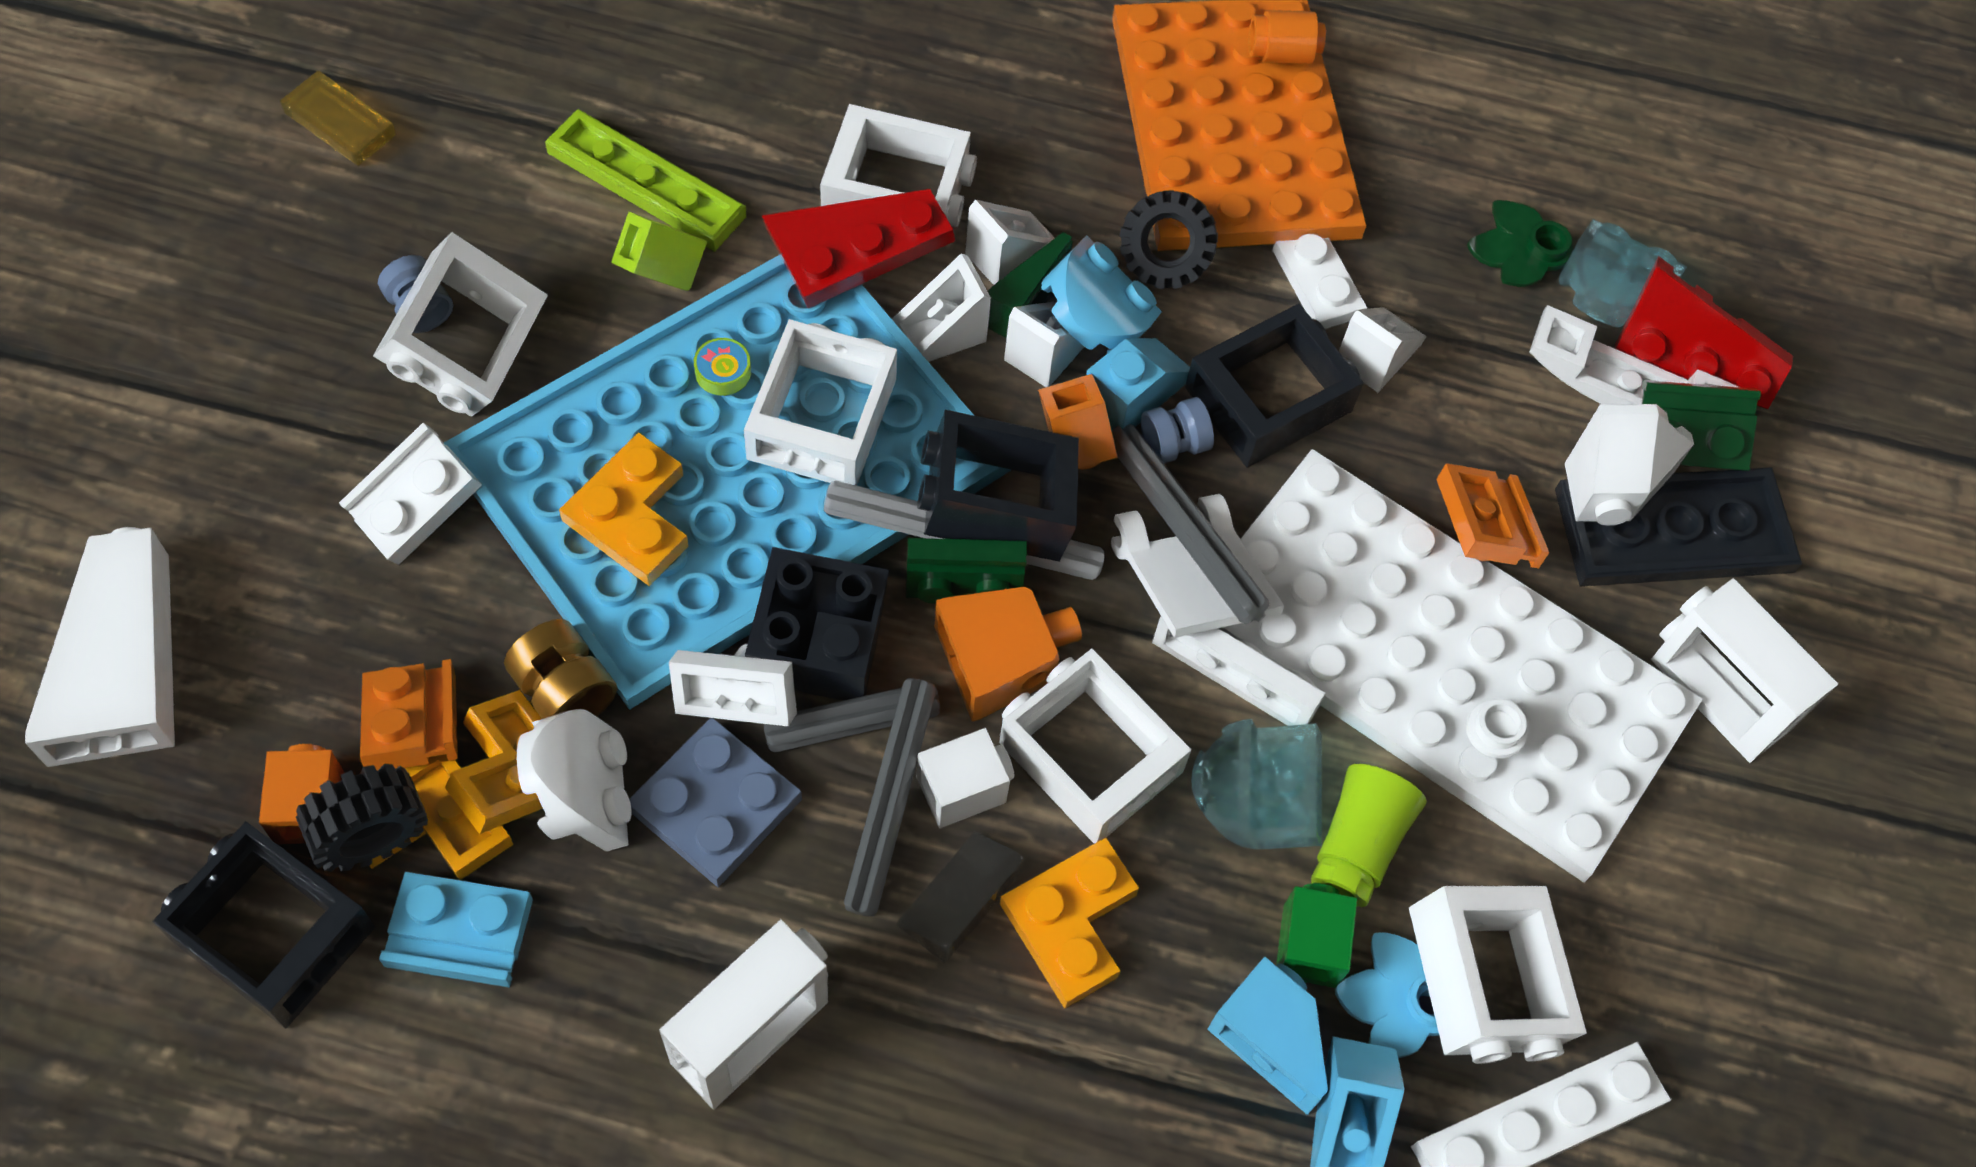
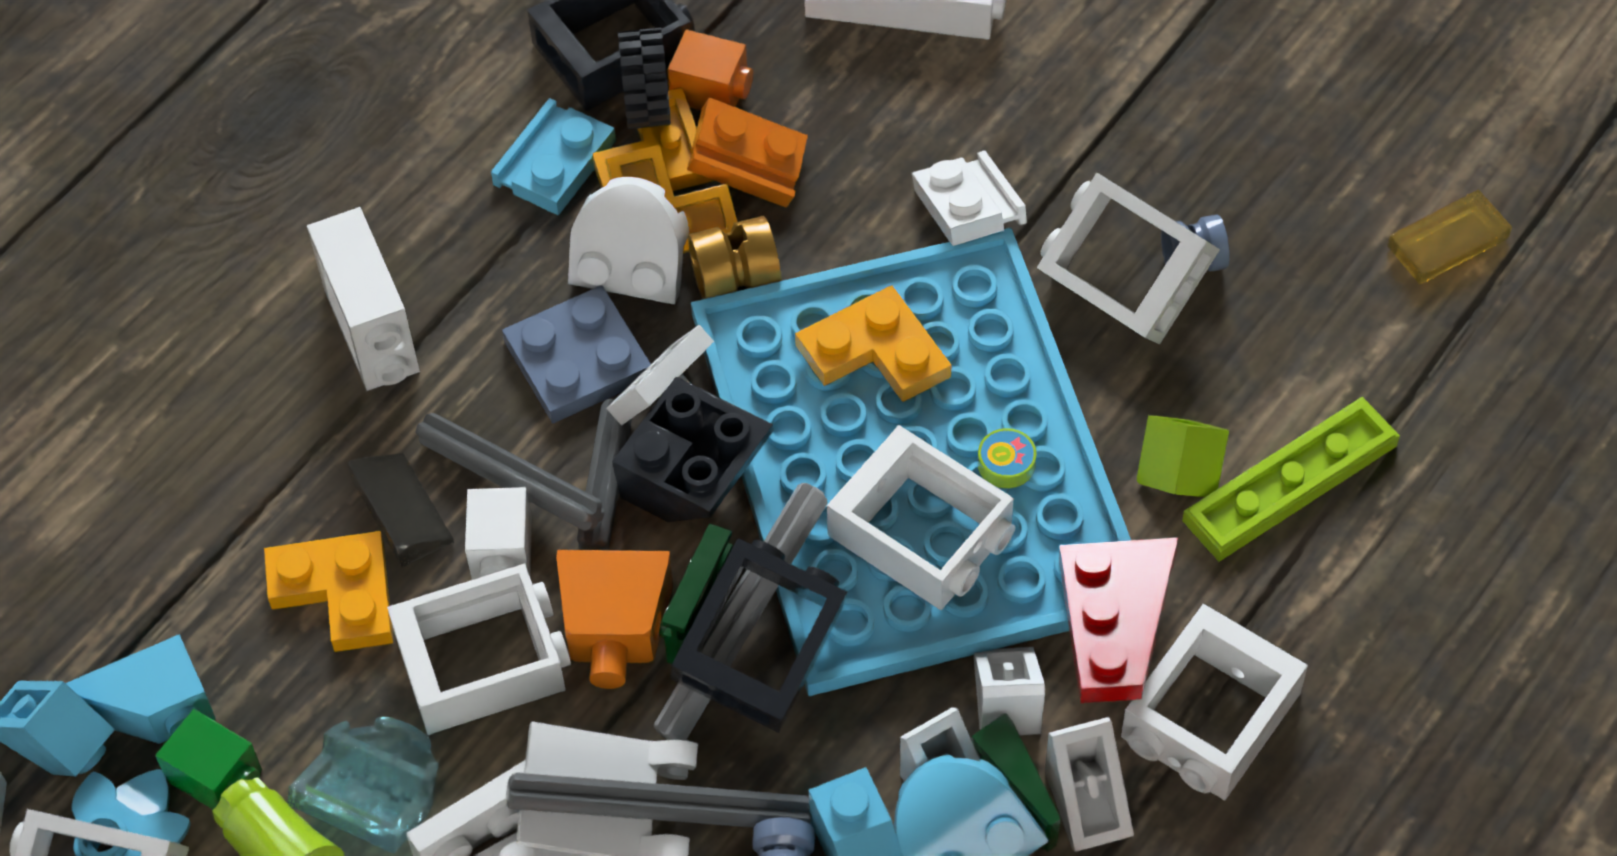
camera: 120 degrees right, 5 degrees down
orange brick [1038,374,1117,470] -> none

